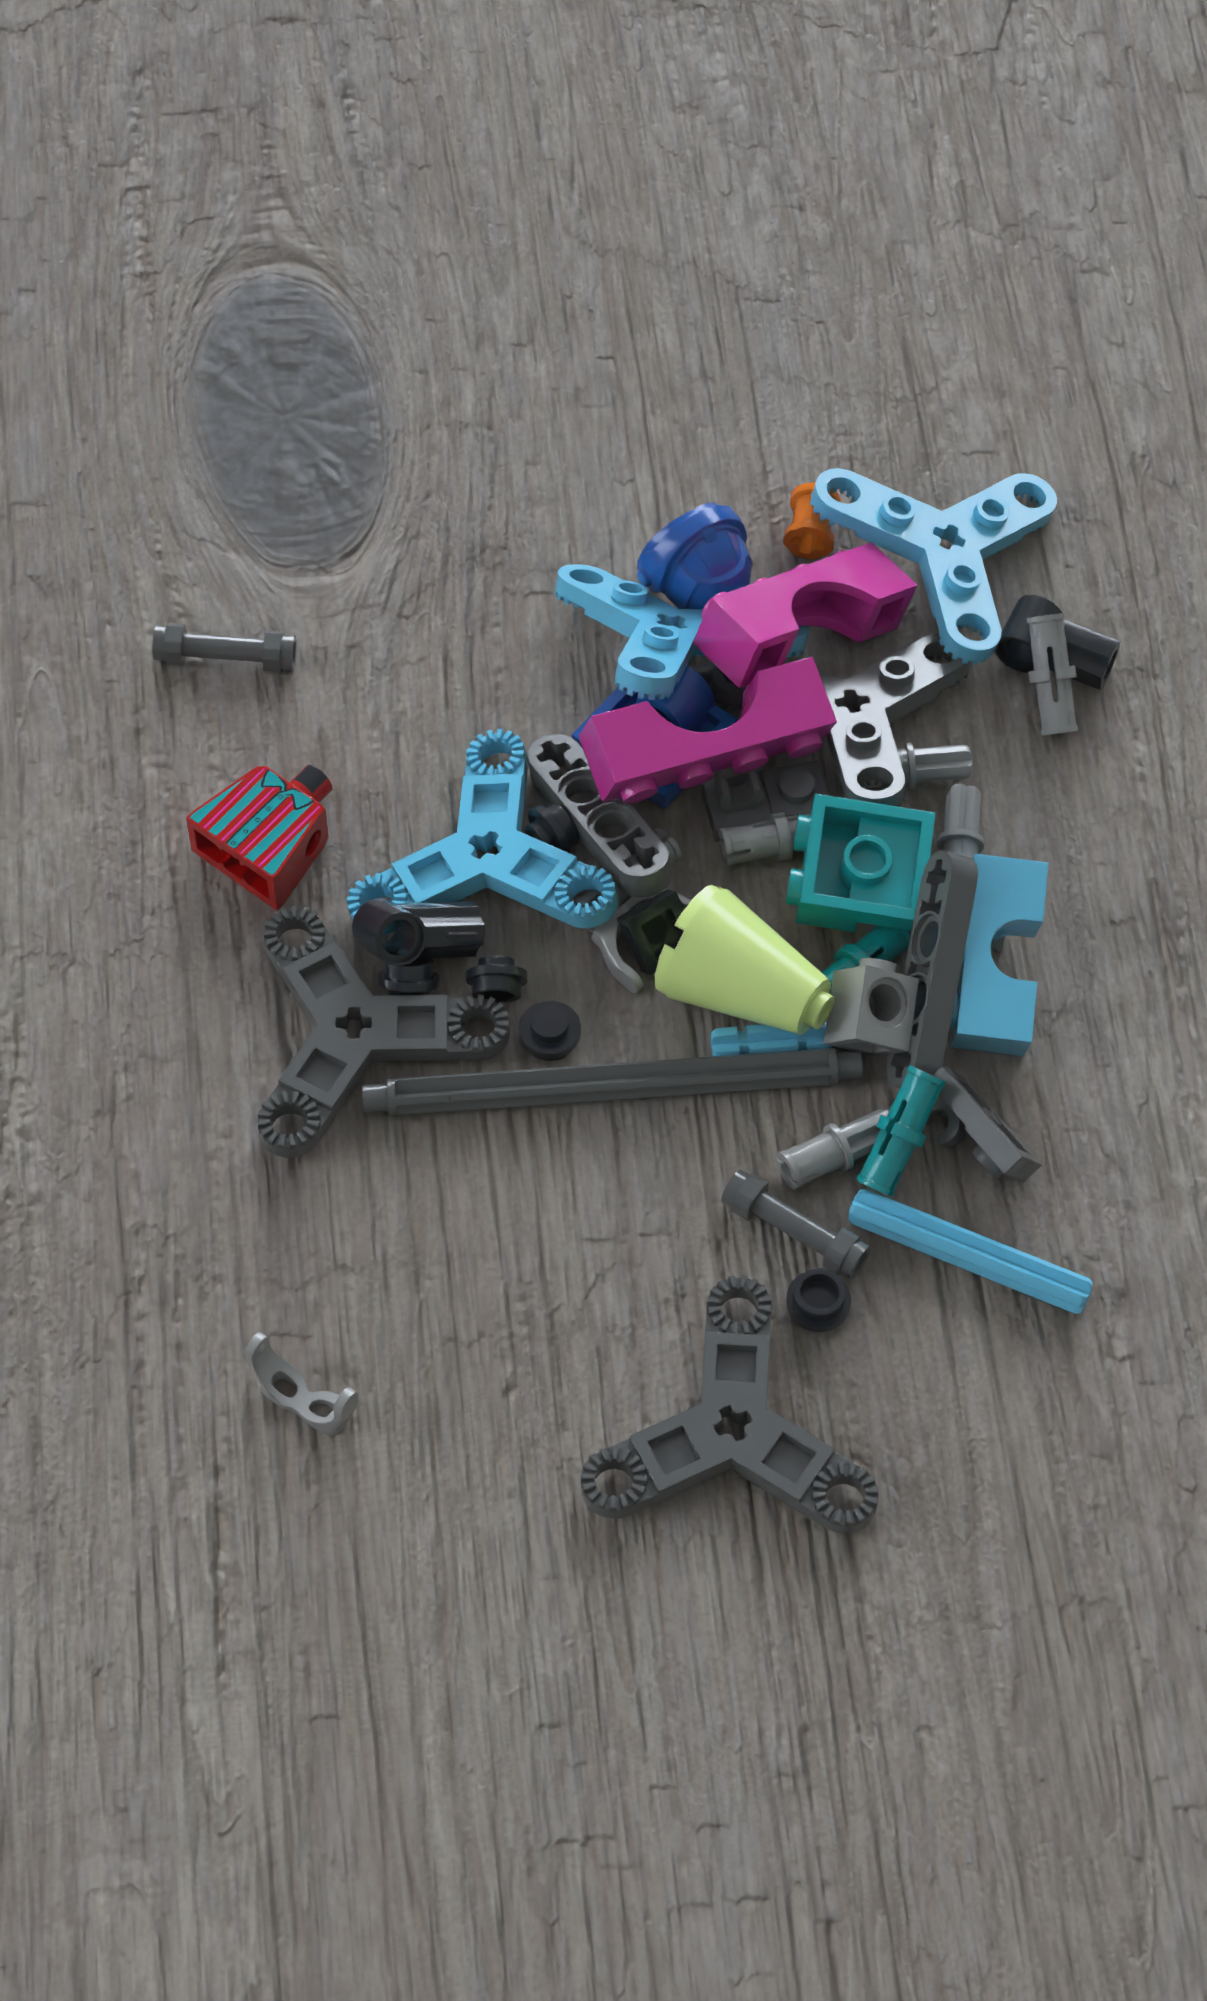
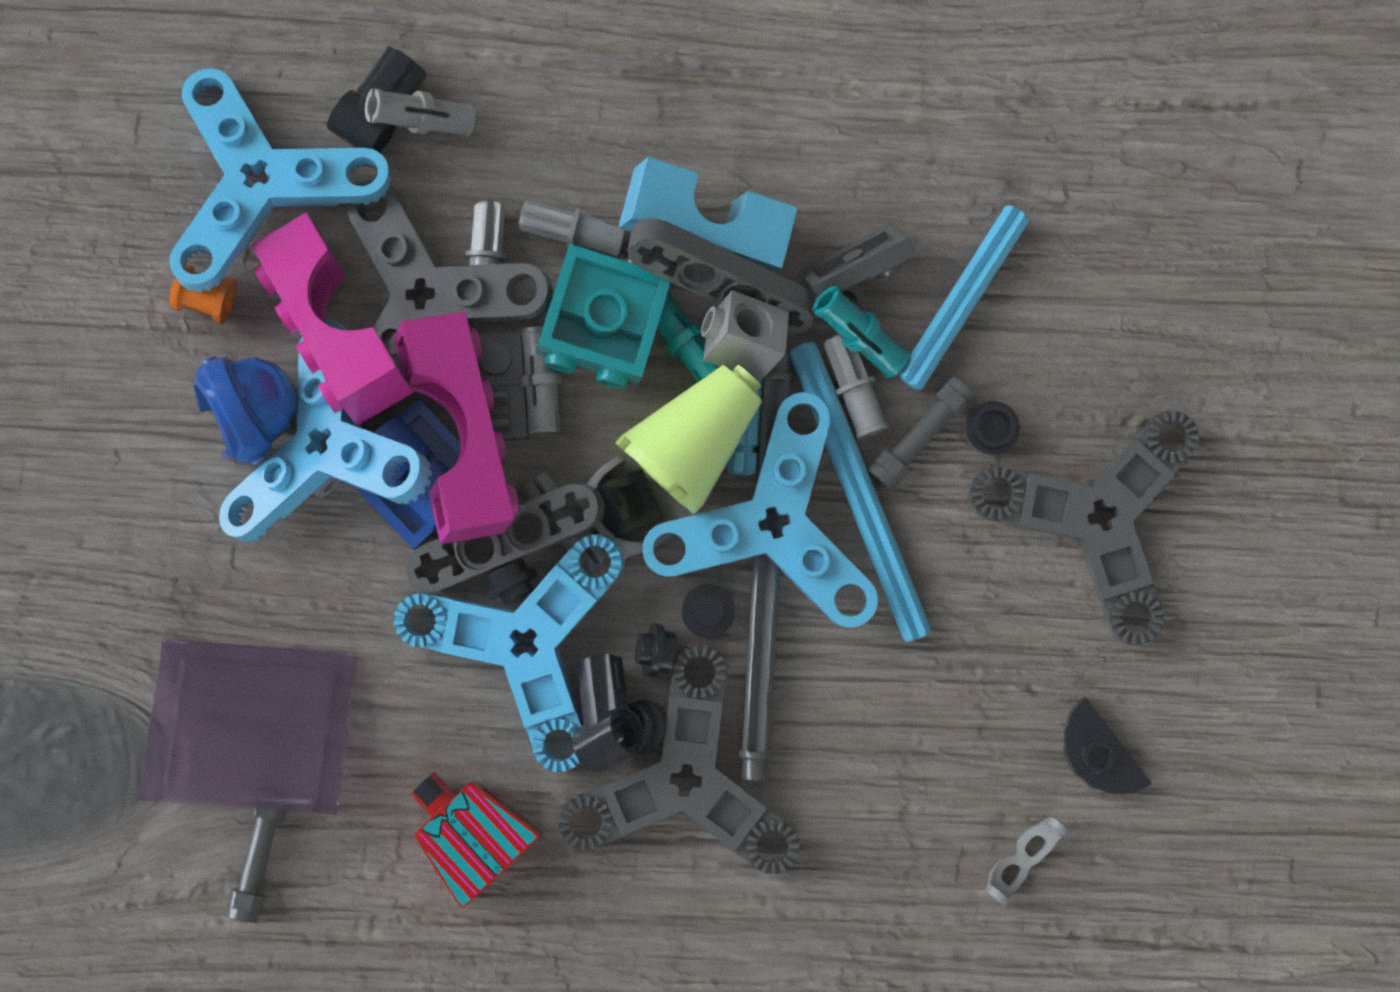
camera: 85 degrees left, 25 degrees up
none -> clear purple piece [139,639,356,815]
none -> medium azure piece [642,392,878,628]
none -> medium azure axle [790,341,931,642]
none -> black plate [1063,697,1151,794]

